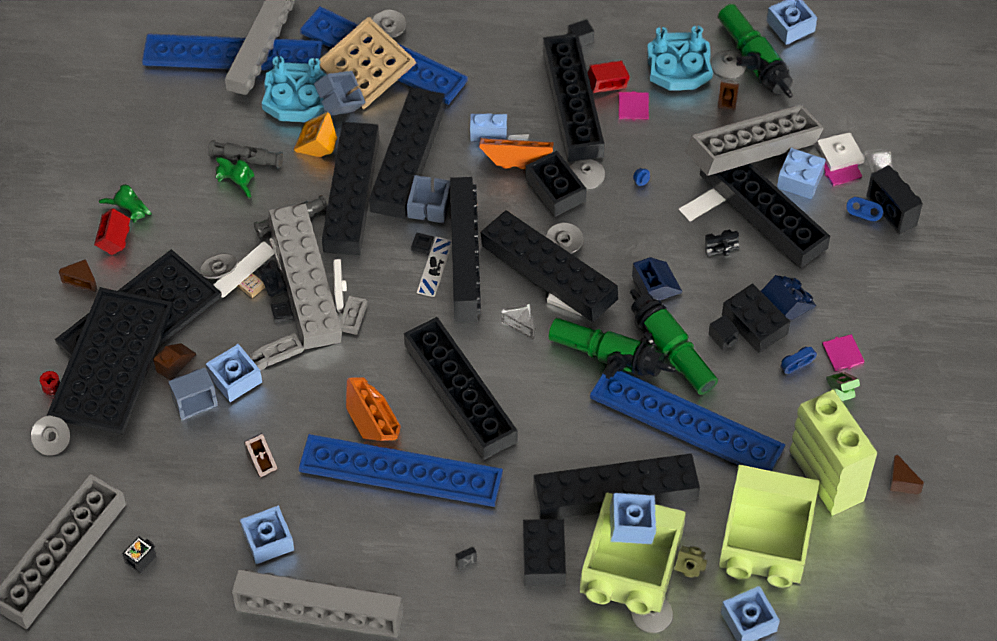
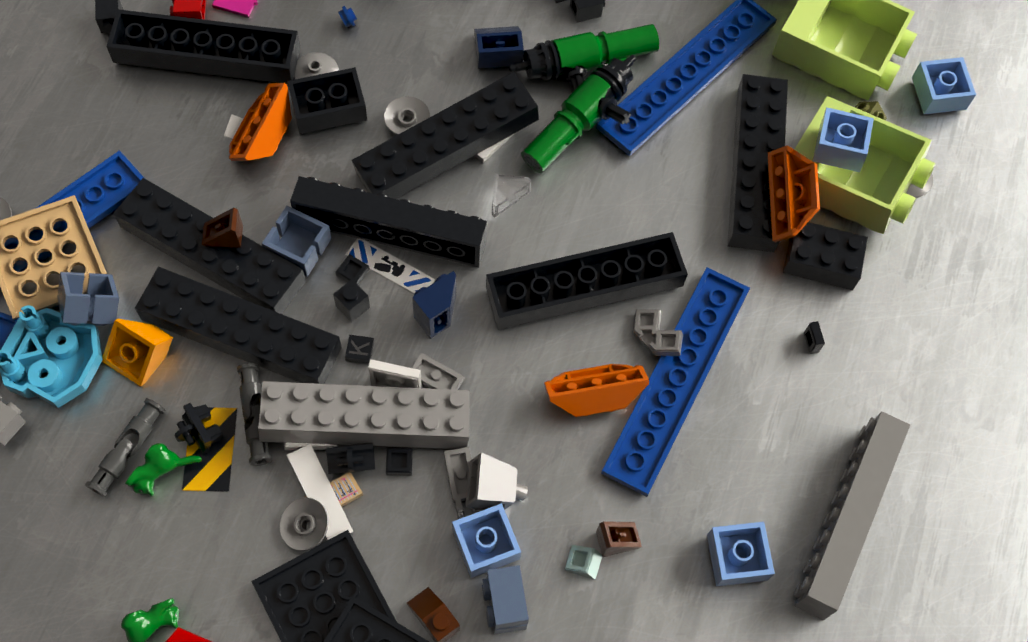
camera: 80 degrees left, 10 degrees up
light blue brick [470,114,507,141] -> none
none -> black hips [174,403,222,454]
none -> sticker [182,407,237,491]
none -> reddish brown slope [202,207,243,248]
none -> black brick [333,279,370,323]
none -> black tile [345,335,374,364]
none -> dark blue slope [412,271,456,339]
none -> torso [466,452,528,510]
none -> light aqua slope [565,545,602,579]
none -> light grey tile [633,309,683,356]
none -> orange wedge [768,145,820,242]

